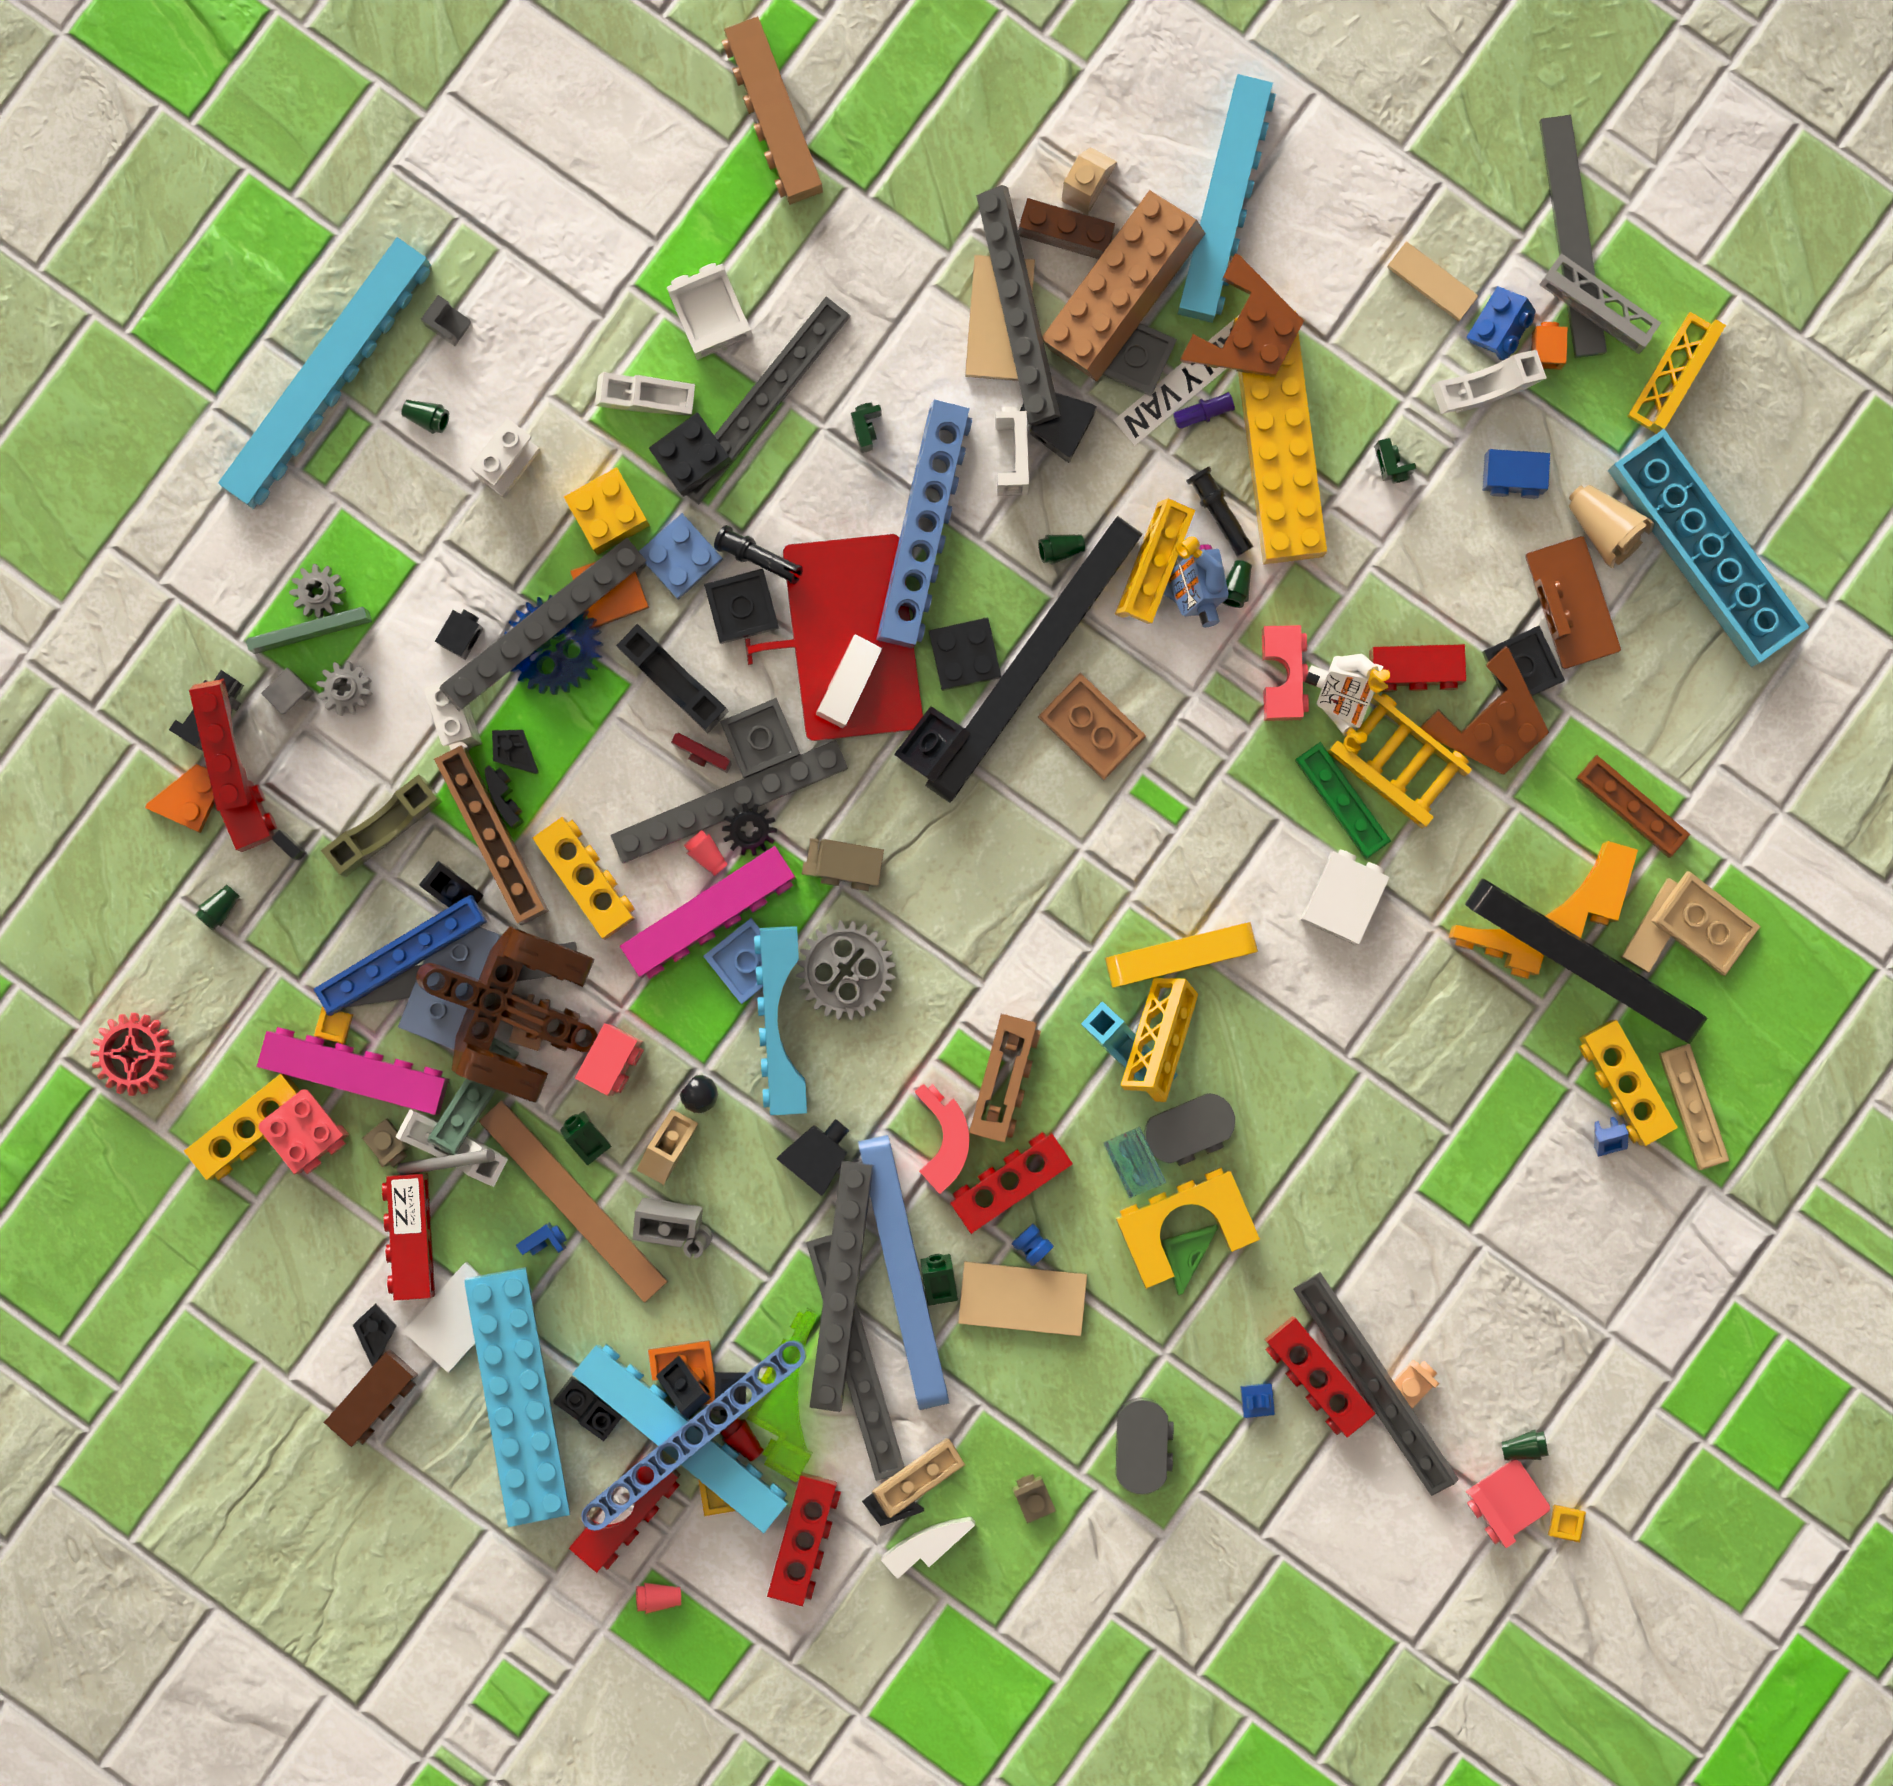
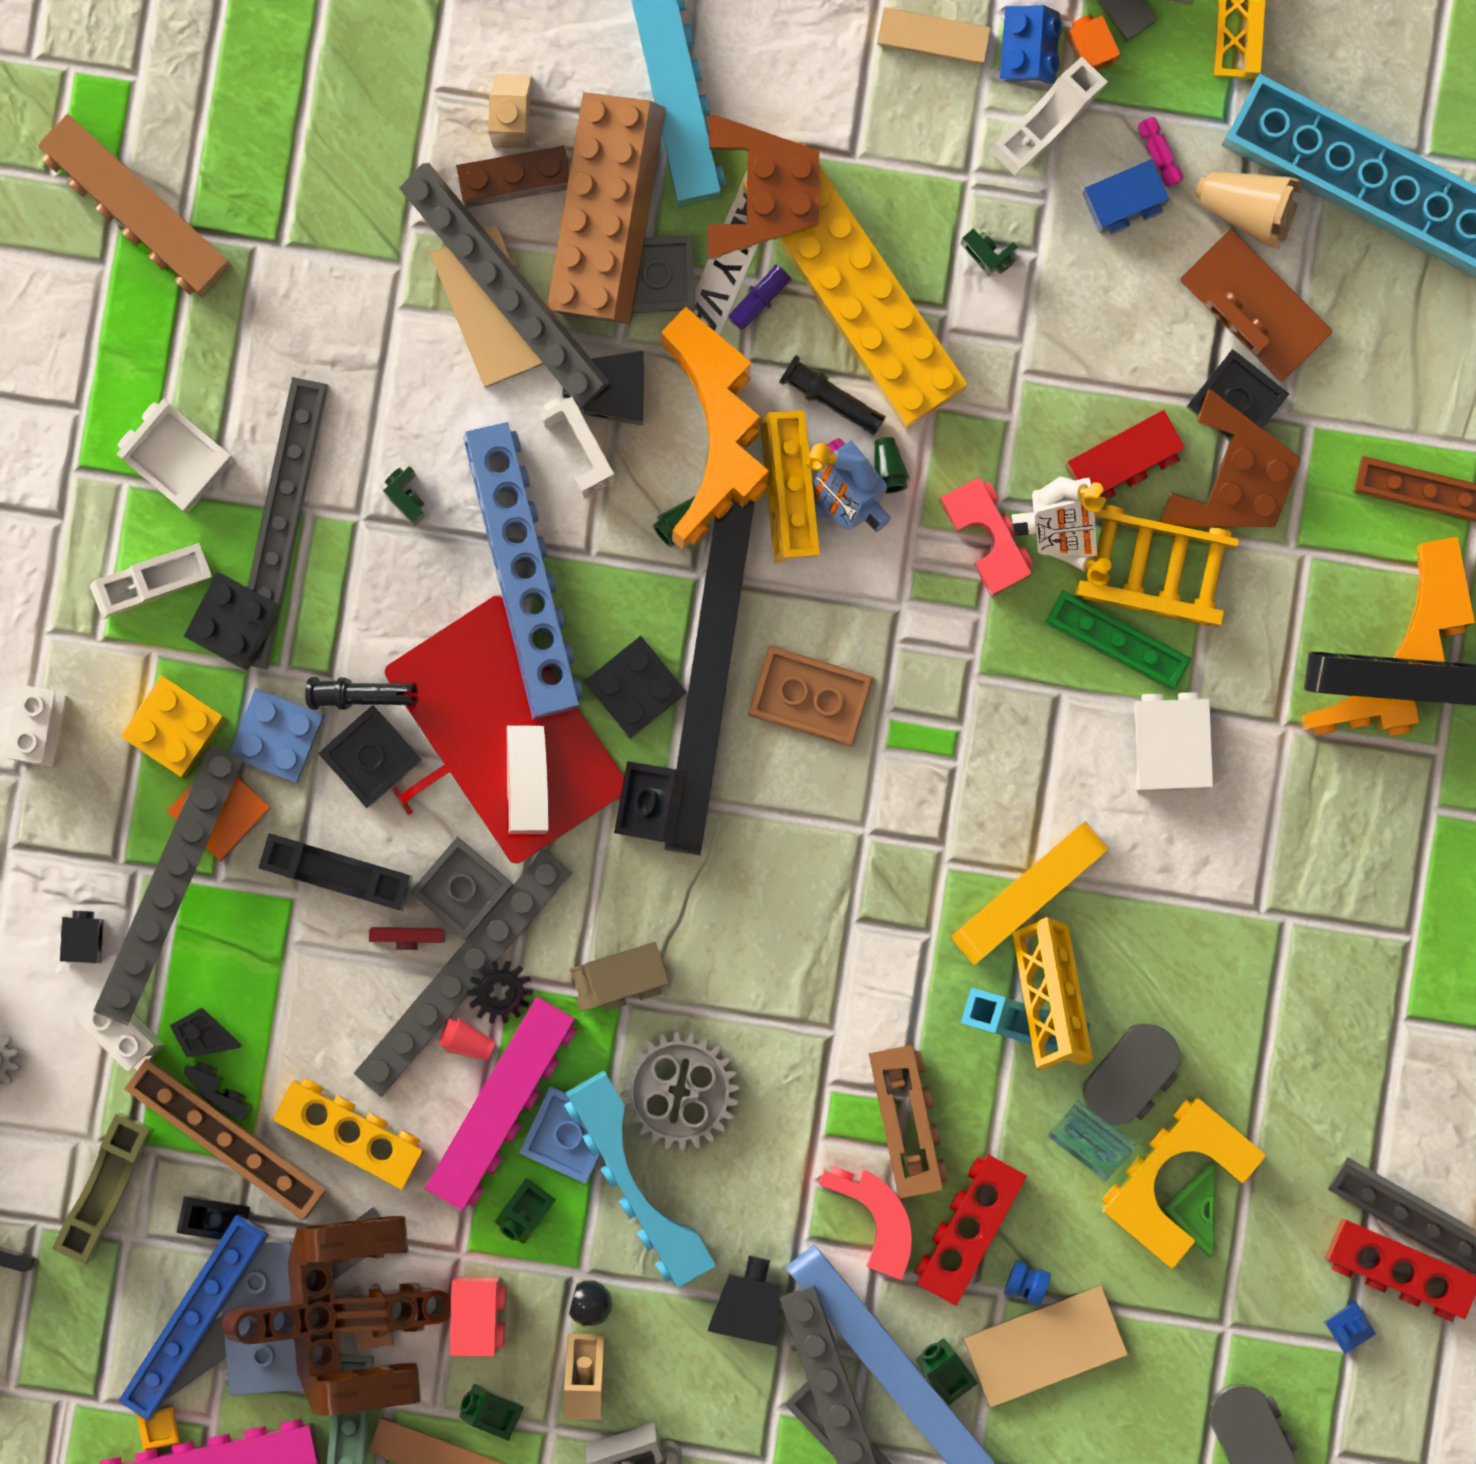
camera: 30 degrees left, 0 degrees up
gear [504,595,604,695] -> none
none -> dark green bracket [495,1178,556,1243]
none -> light orange arch [661,307,769,550]
none -> dark pink axle [1138,117,1184,187]

